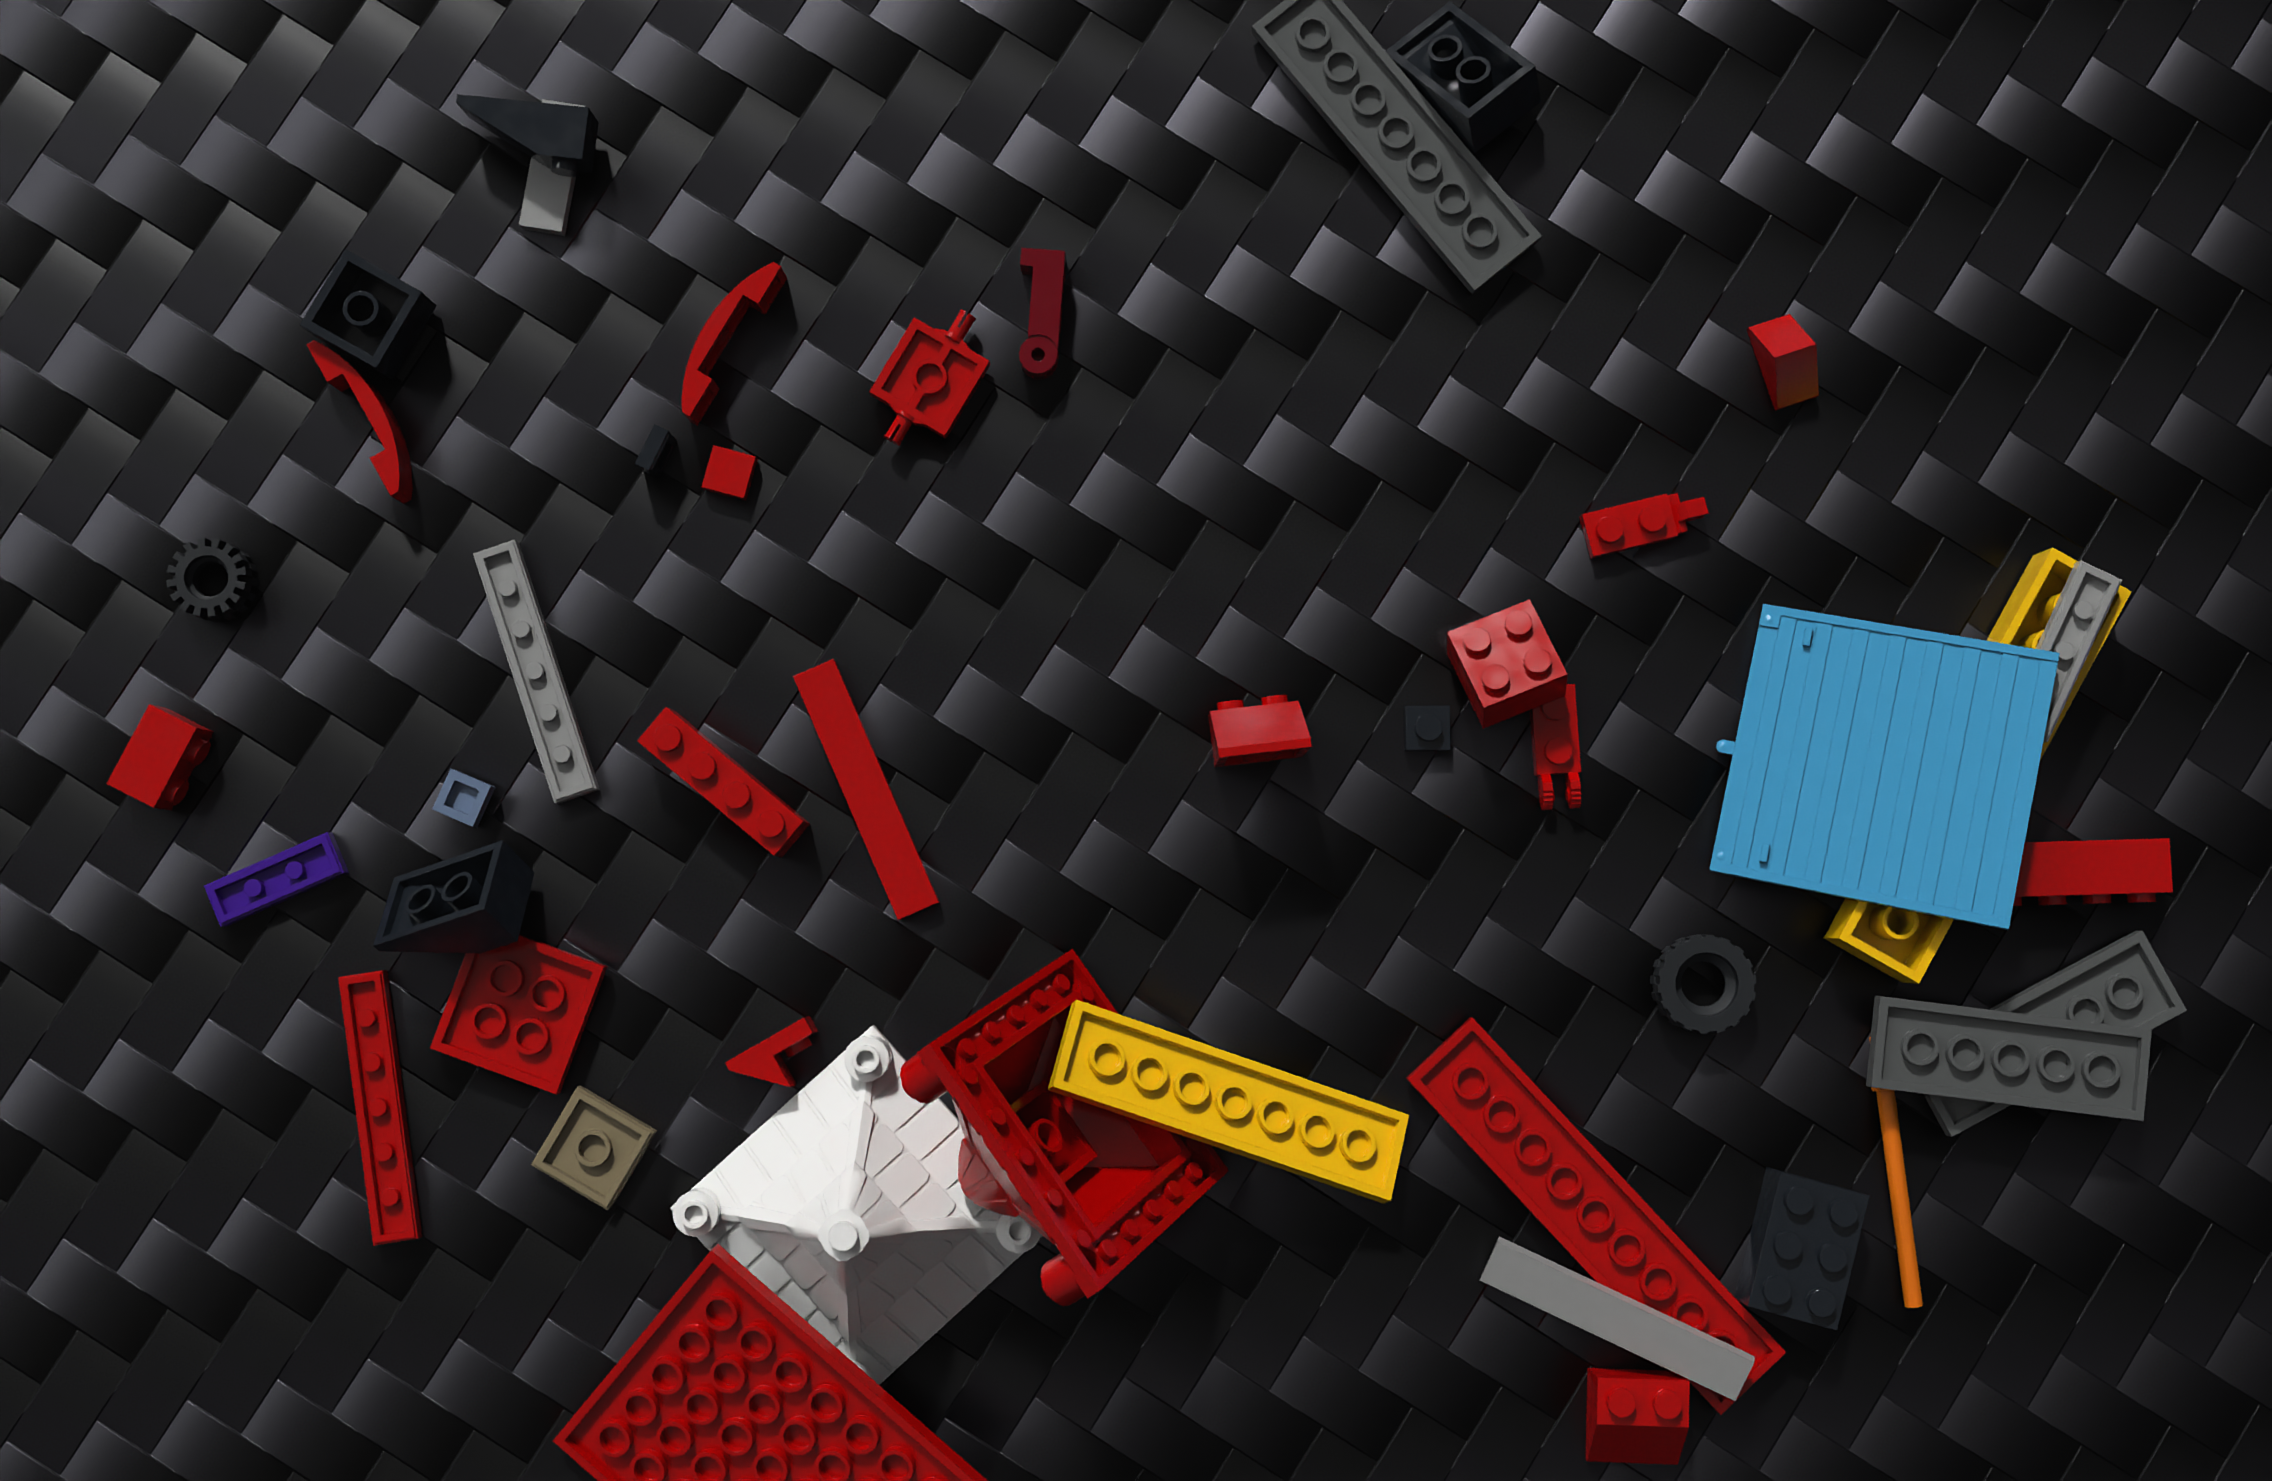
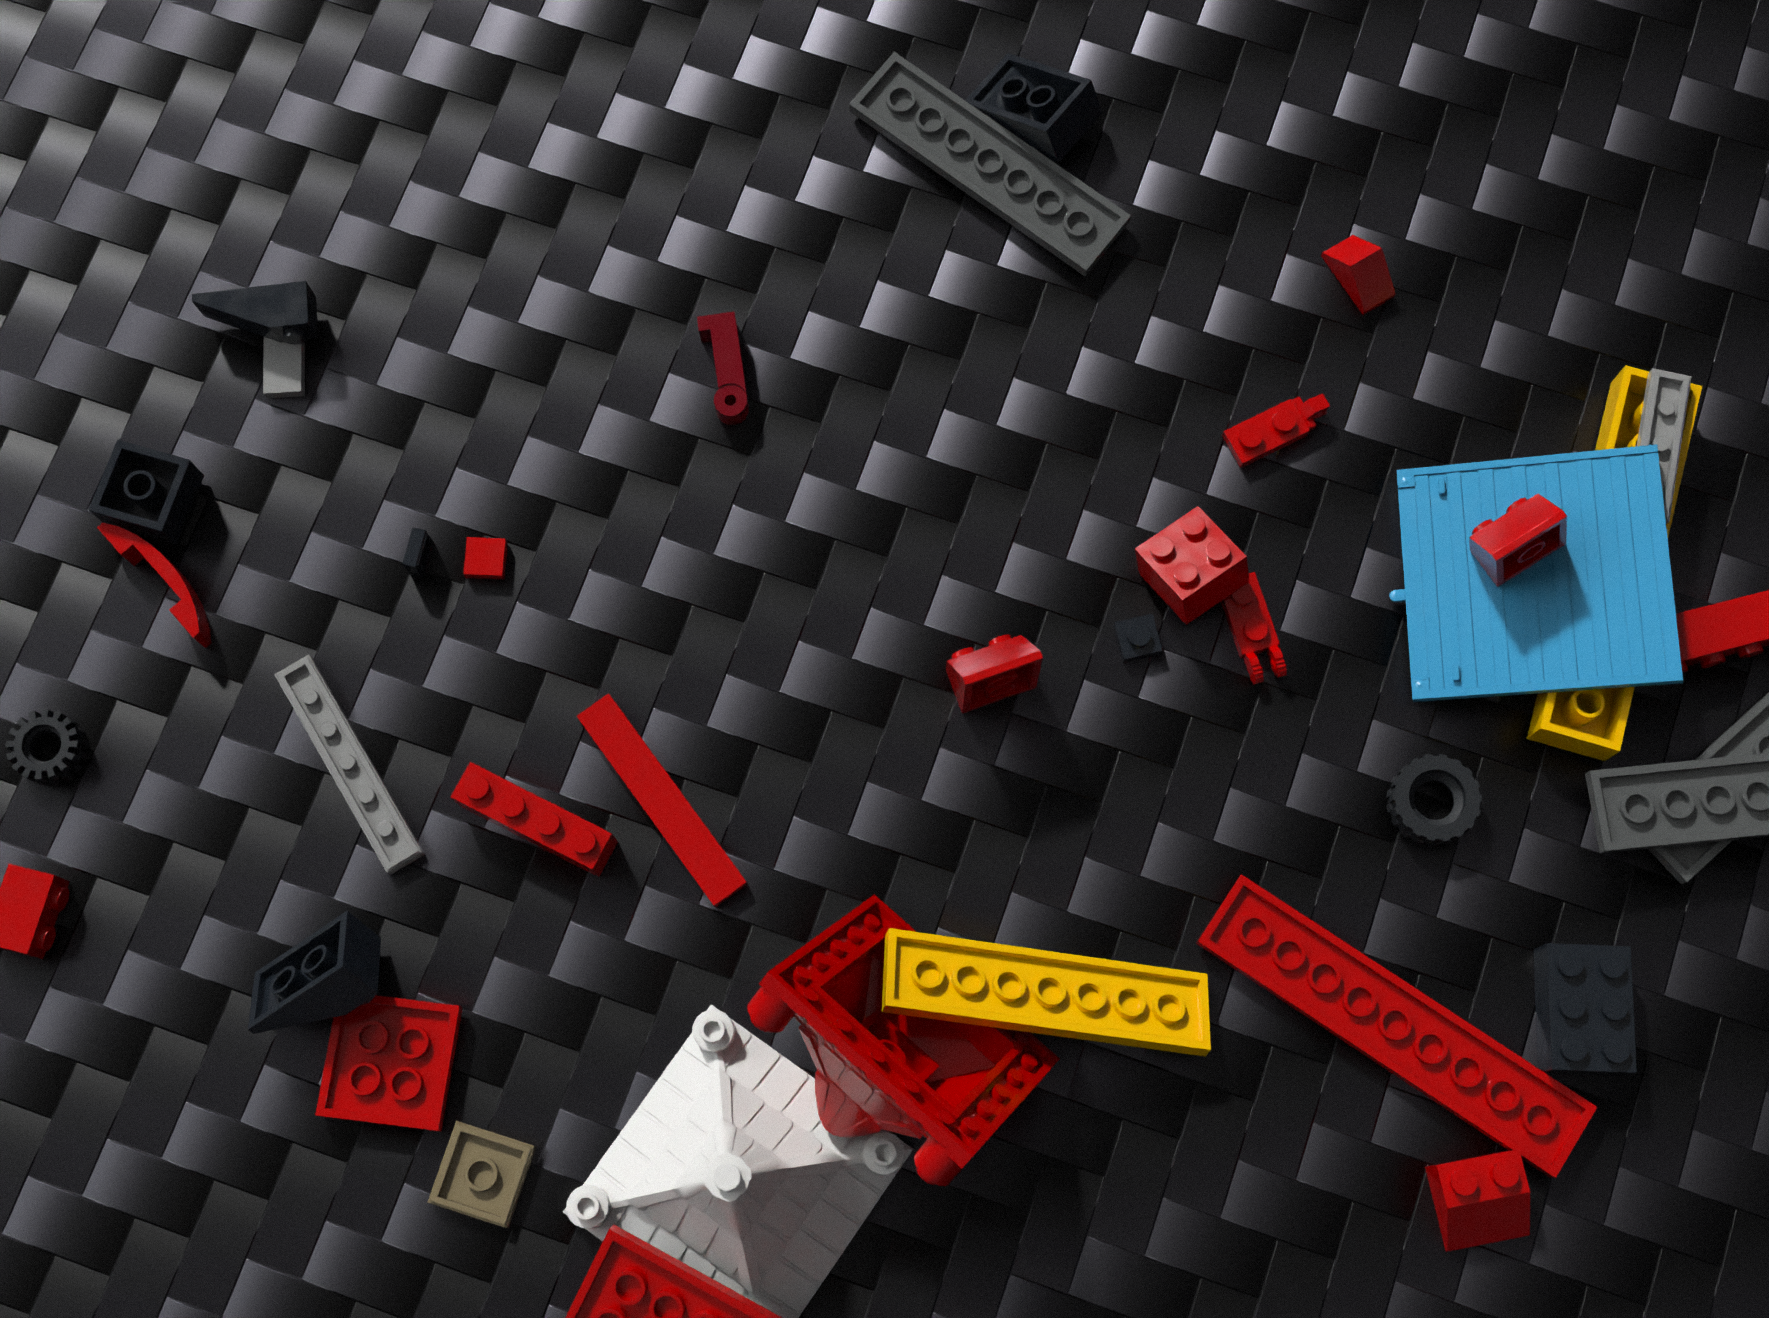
camera: 10 degrees left, 10 degrees down
dark purple tile [204,832,349,927] -> none
red tile [338,970,423,1246] -> none
sand blue plate [432,768,495,828] -> none
red slope [682,262,787,426] -> none
red slope [725,1016,818,1087] -> none
red plate [869,309,991,446] -> none
light grey tile [1480,1236,1755,1401] -> none
orange bar [1869,1036,1923,1308] -> none
none -> red slope [1469,494,1567,587]

